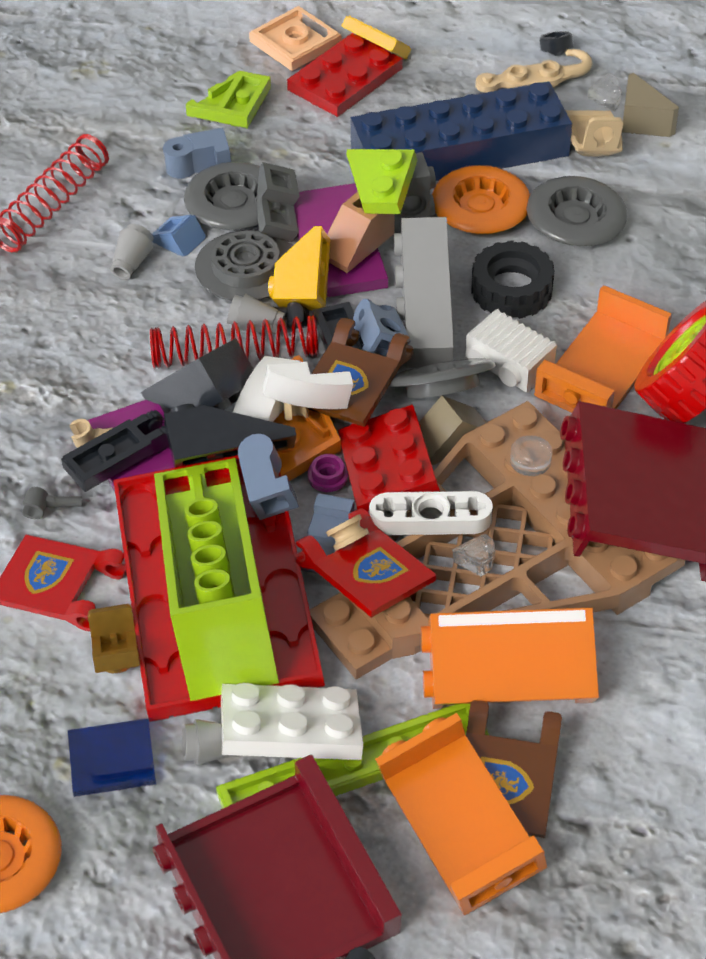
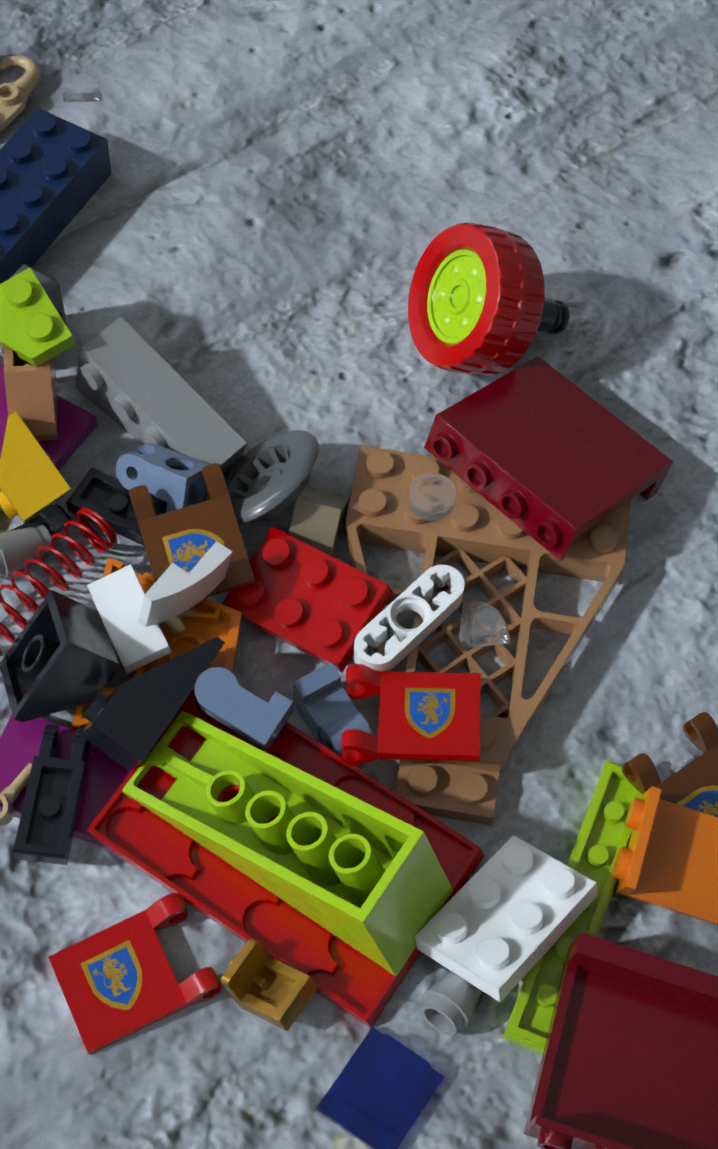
camera: 50 degrees left, 10 degrees up
dark grey hand [22,487,82,519] -> none
magenta plate [308,454,348,492] -> none
tan bush [326,514,369,551] -> none
orange panel [421,608,599,709] -> none
orange wheel [432,165,530,234] -> none
white brick [465,309,557,393] -> none
black tyre [471,241,555,319] -> none
dark grey wheel [527,176,627,246] -> none
orange panel [534,285,672,413] -> none
tan piece [565,110,623,157] -> none
dark tan slope [622,73,679,137] -> none

